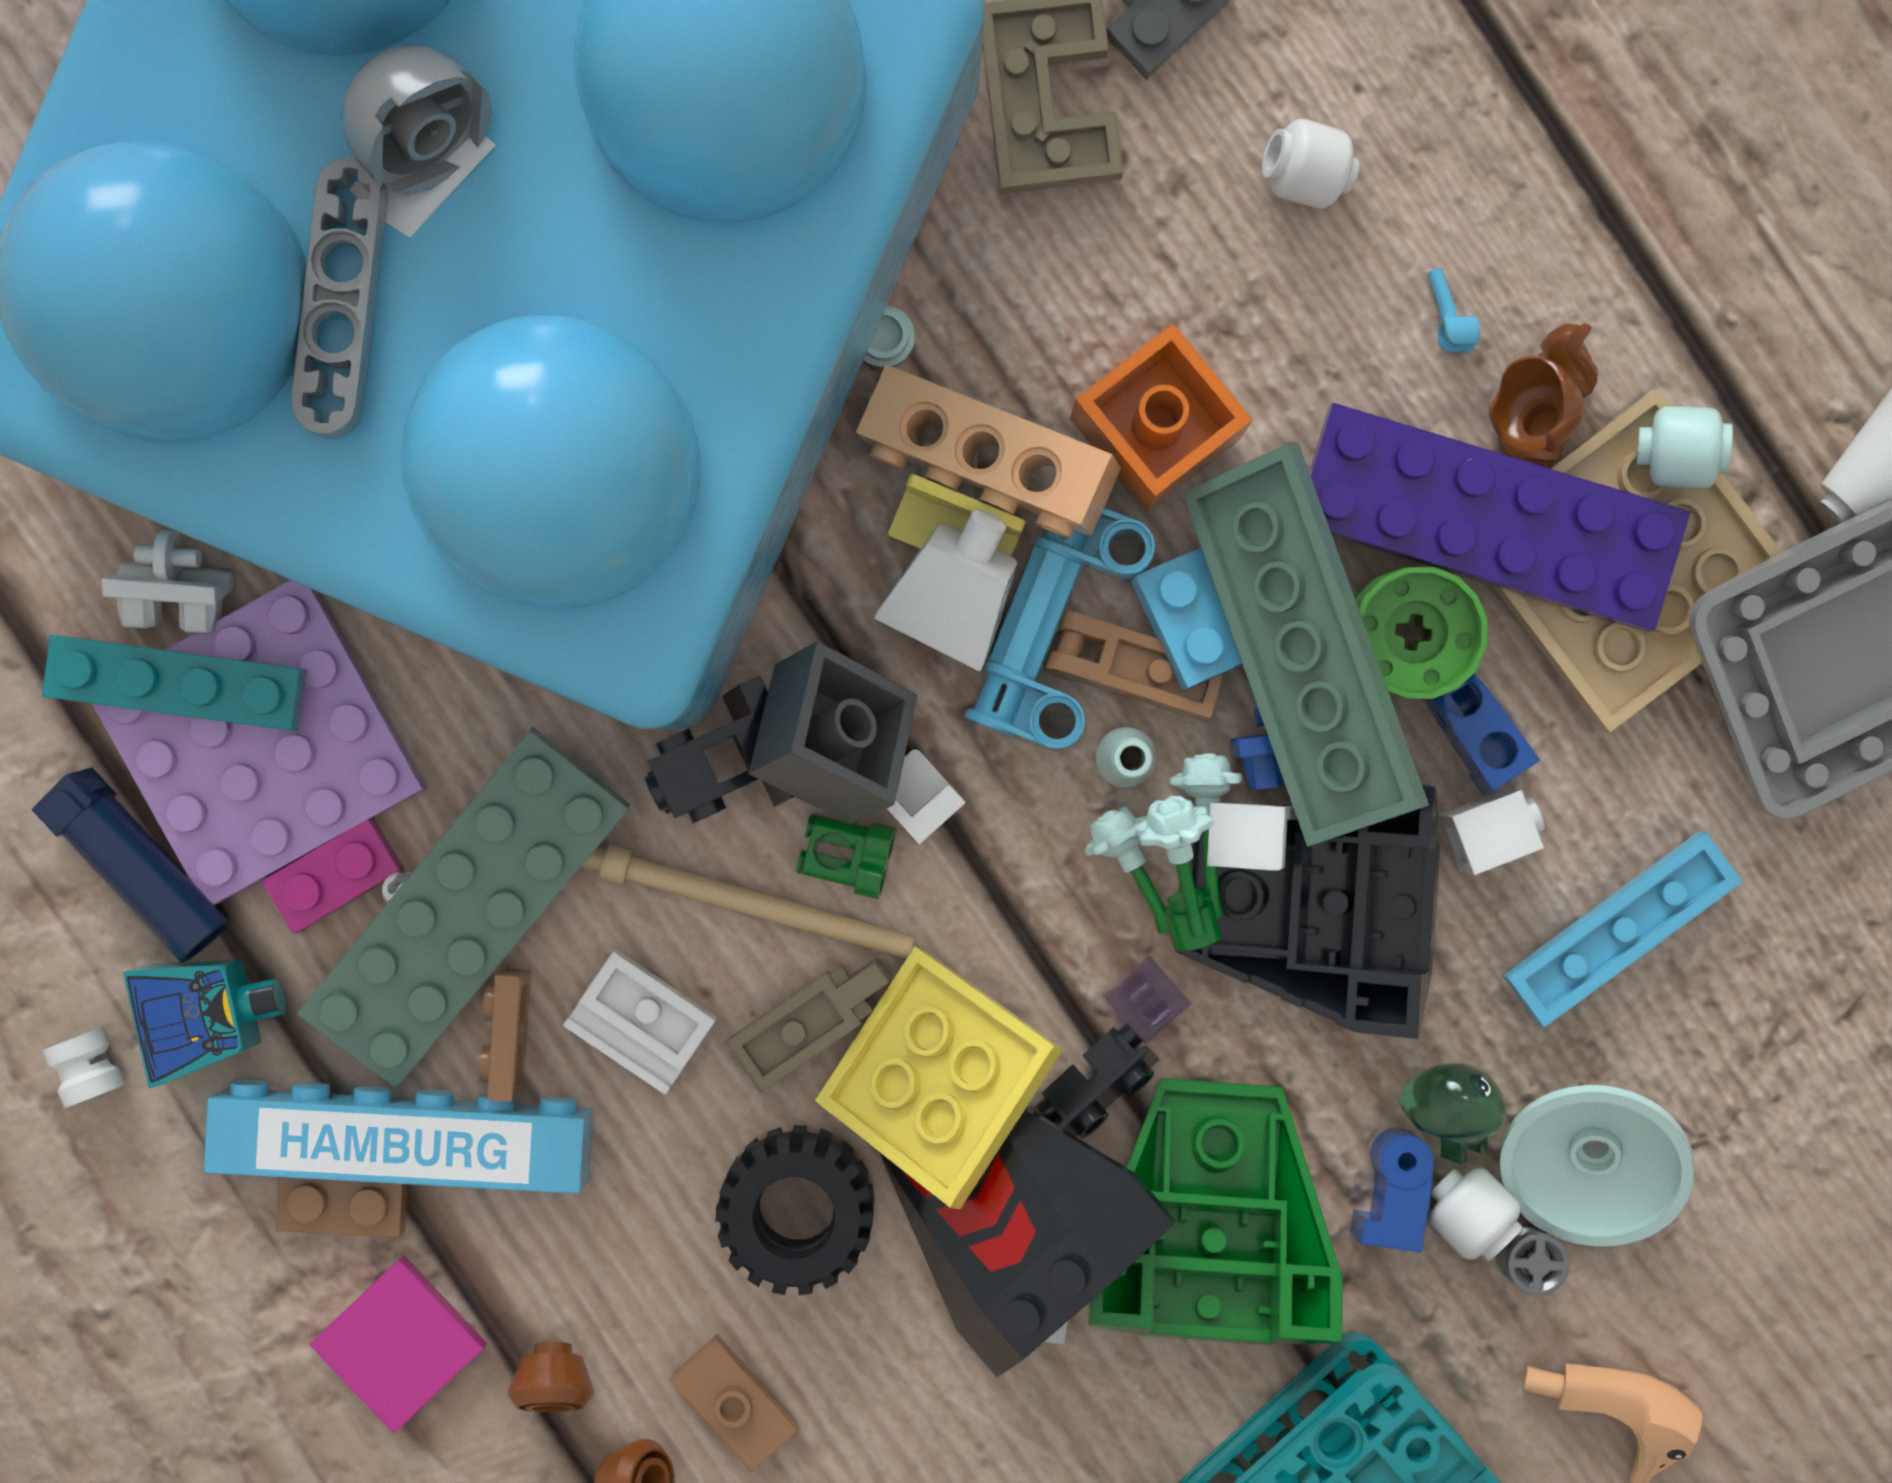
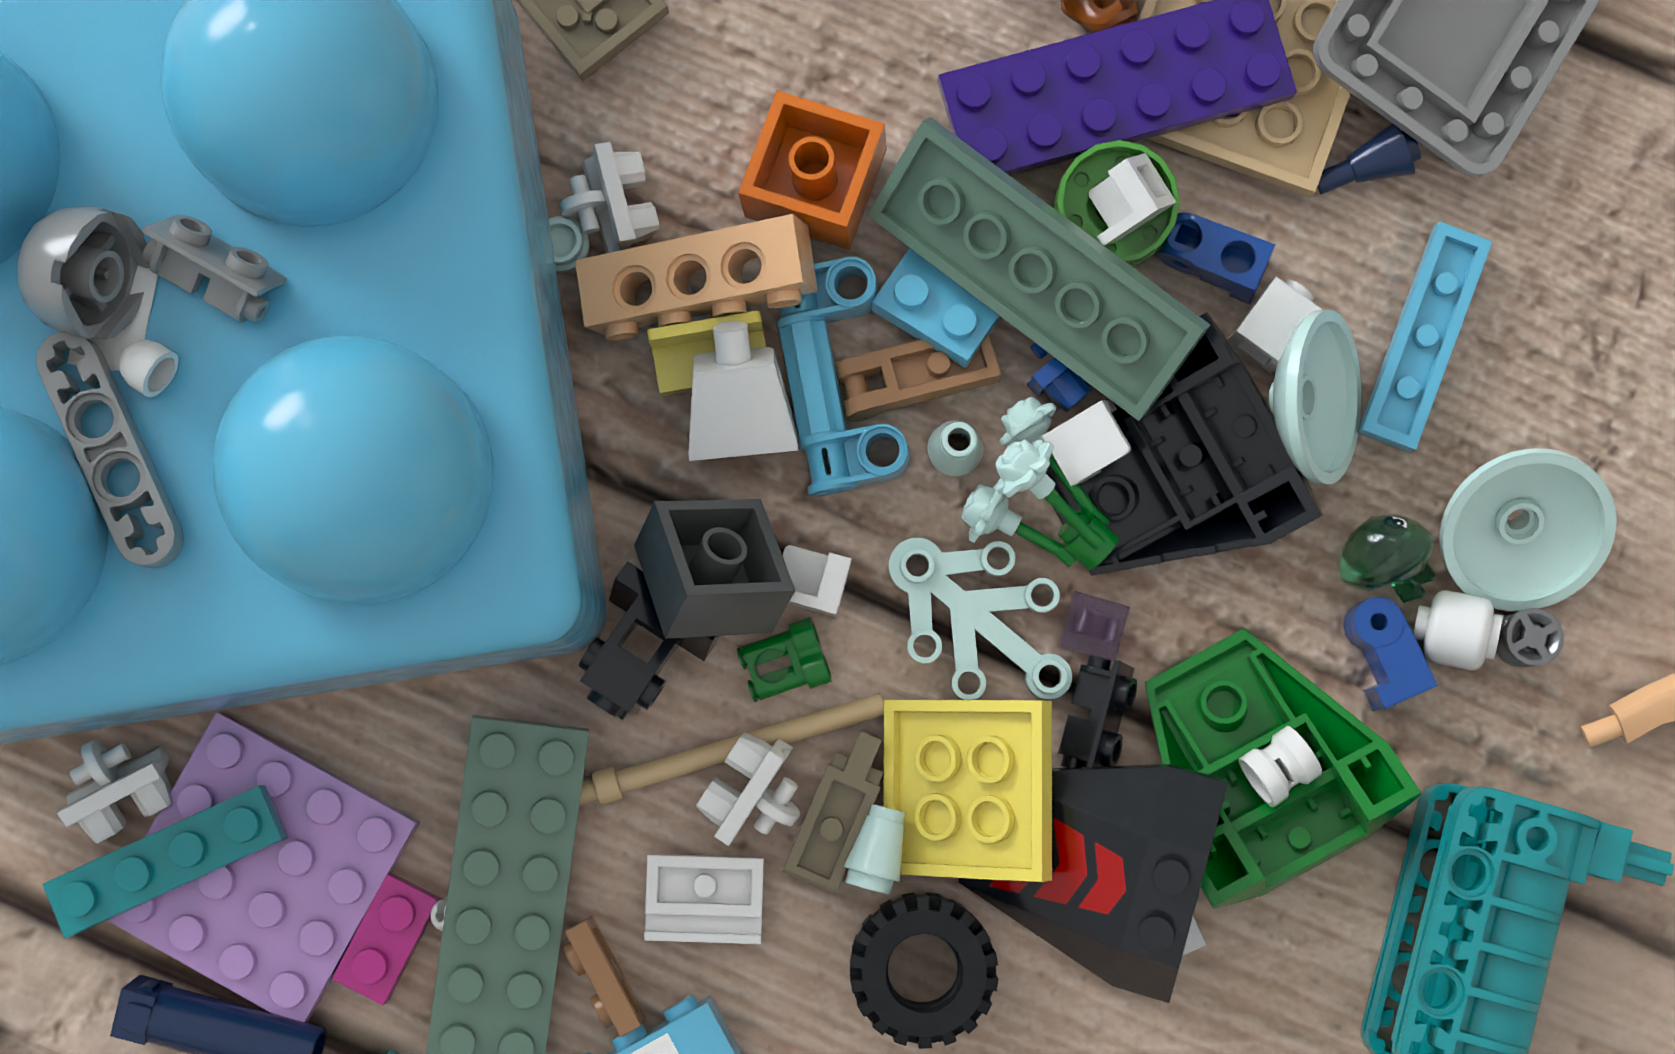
camera: 30 degrees left, 5 degrees down
none -> white hinge [118,339,179,397]
none -> light grey hinge [142,215,287,323]
none -> white hips [560,142,660,253]
none -> white hips [696,732,800,846]
none -> light aqua cone [843,804,905,895]
none -> light aqua plant [888,538,1072,700]
none -> white panel [1089,153,1177,246]
none -> white wheel [1239,726,1322,807]
none -> light aqua dish [1269,310,1361,484]
none -> dark blue cone [1317,123,1421,195]

